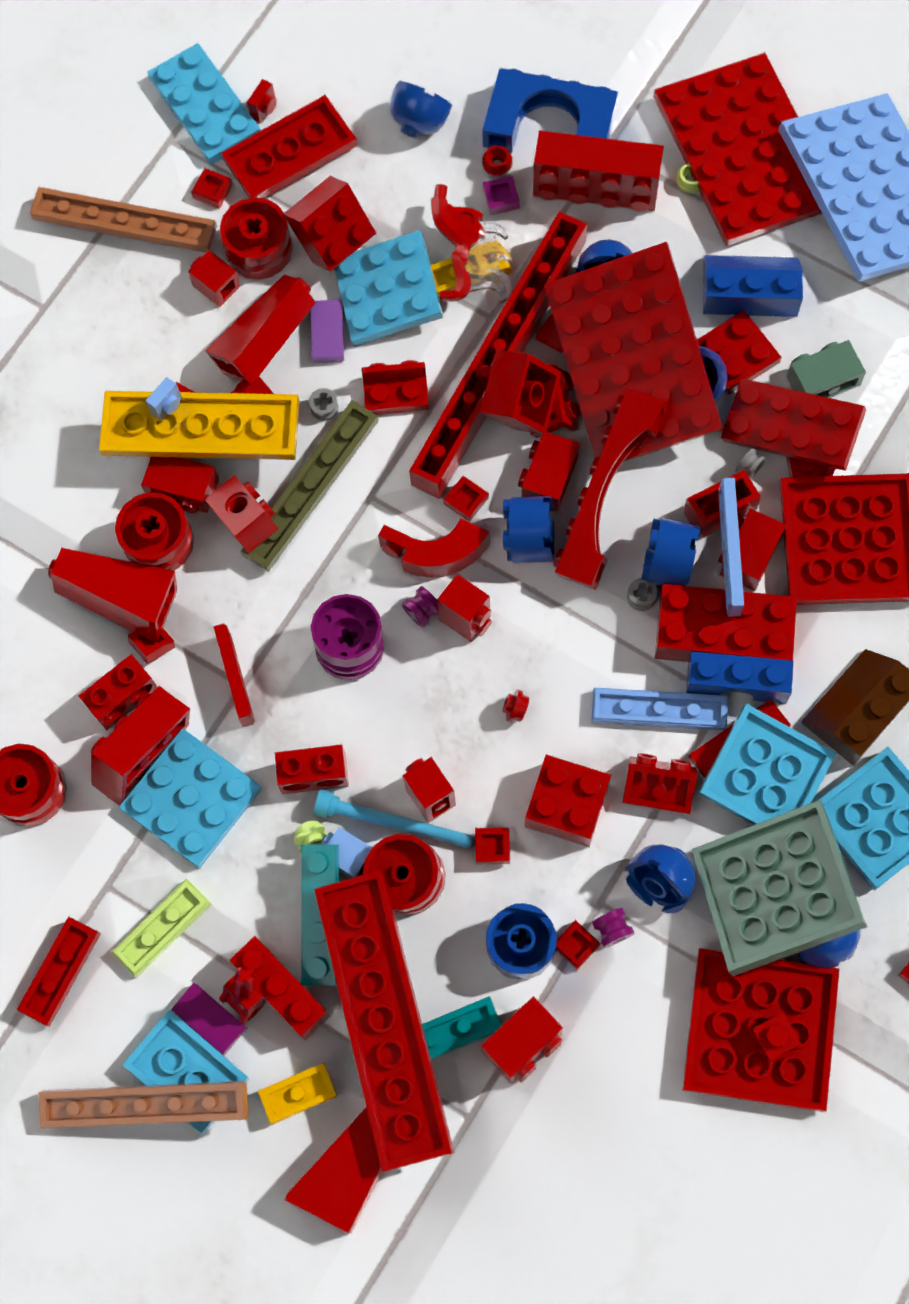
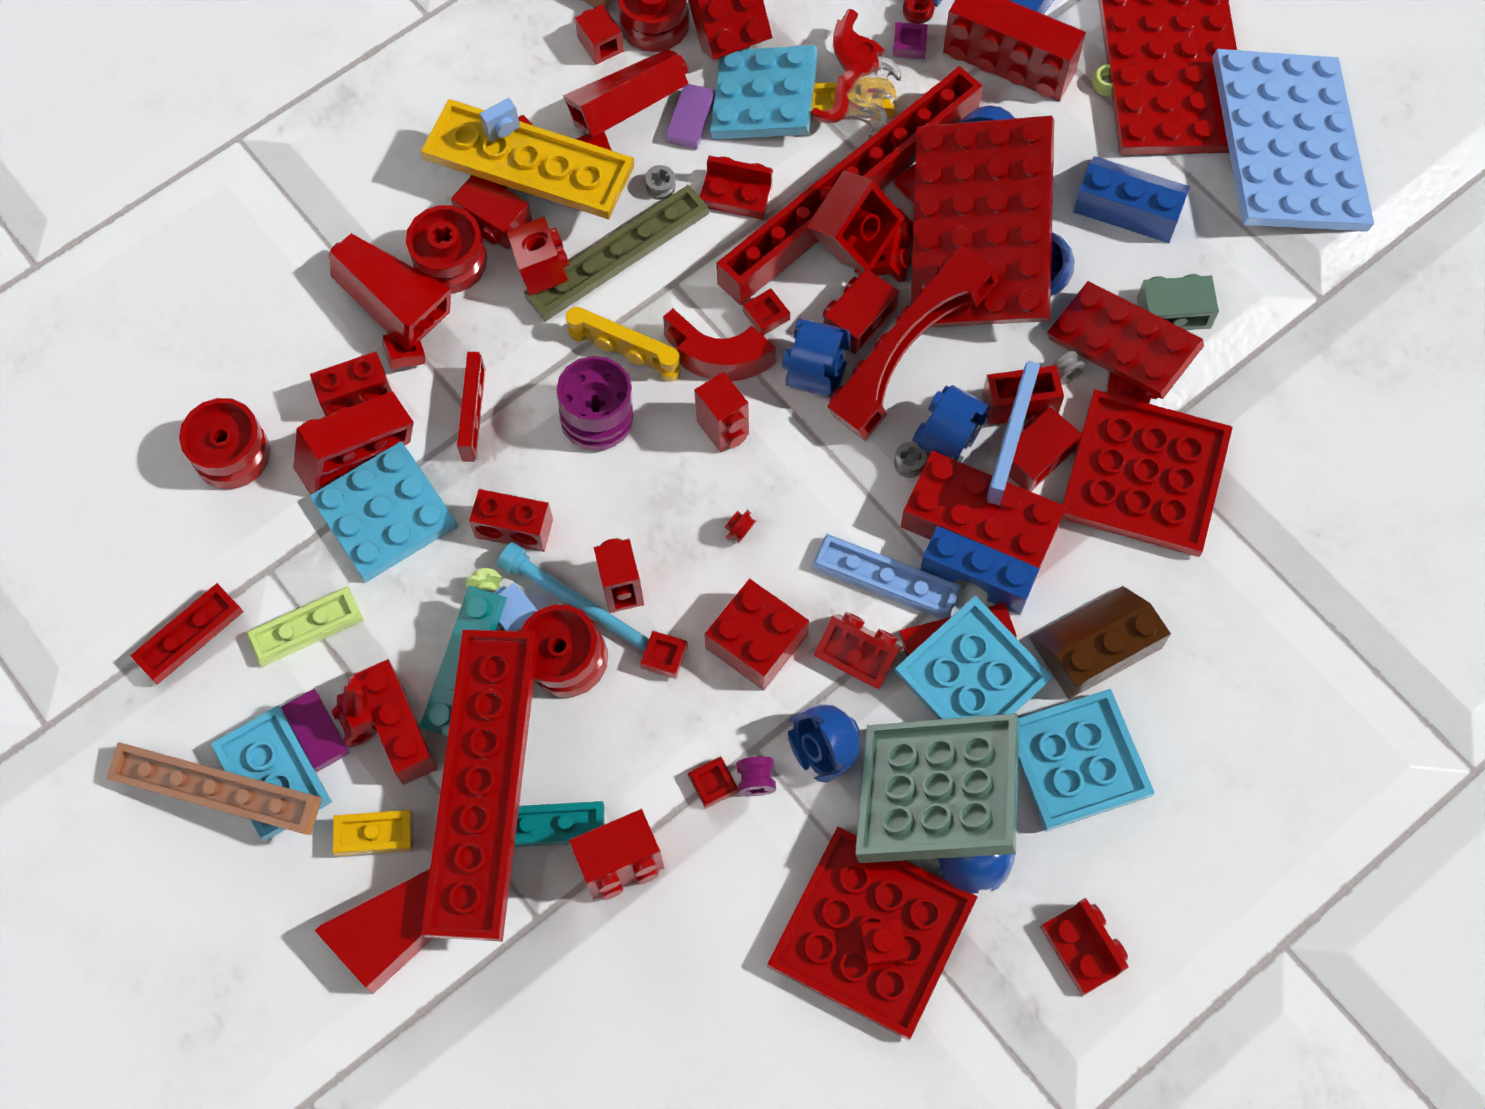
camera: 15 degrees right, 5 degrees down
magenta wheel [401,586,439,628] -> none
blue brick [486,903,557,979] -> none
red plate [697,310,782,395] -> none
none -> yellow plate [566,307,681,382]

